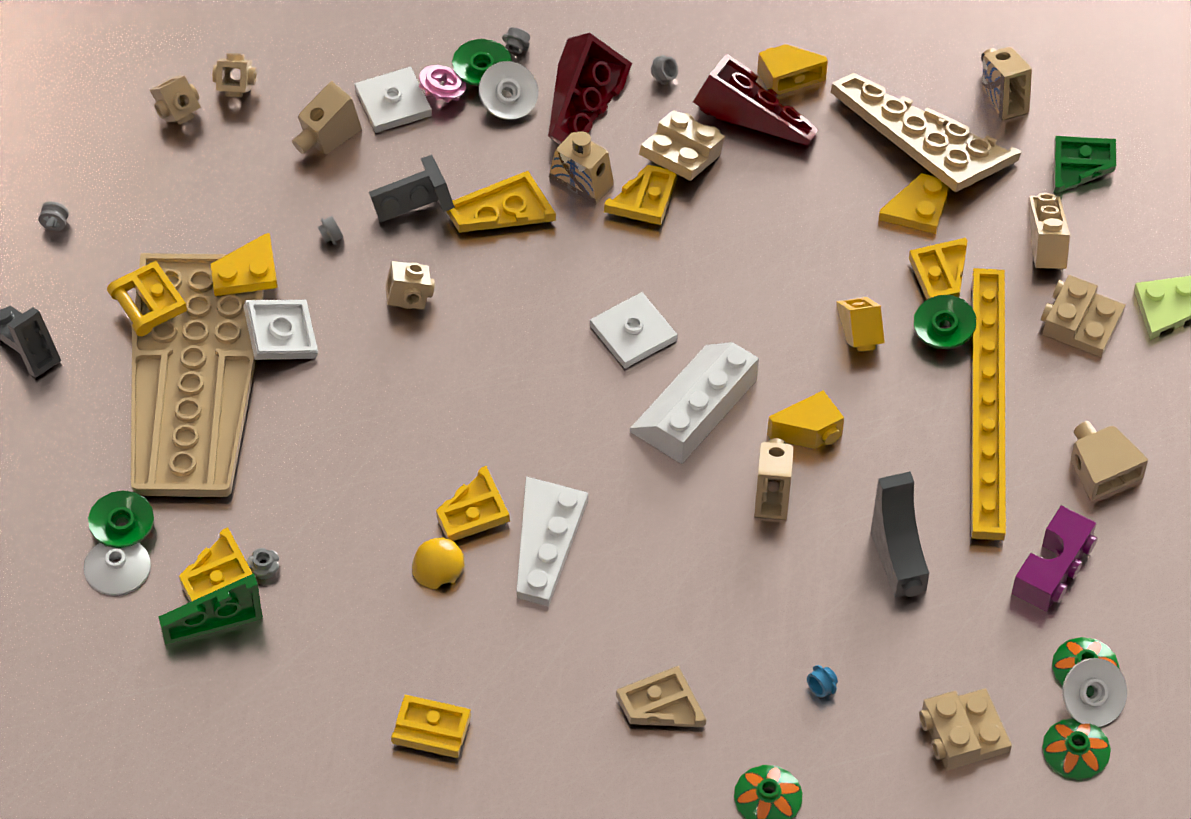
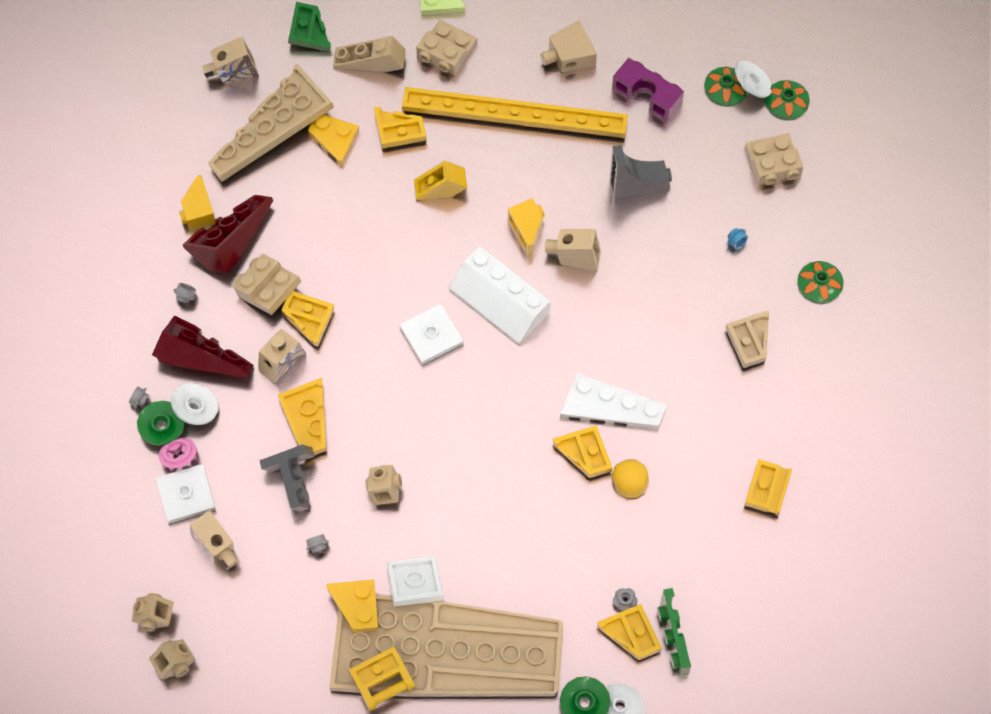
camera: 85 degrees left, 10 degrees up
green dish [914,295,976,349] -> none

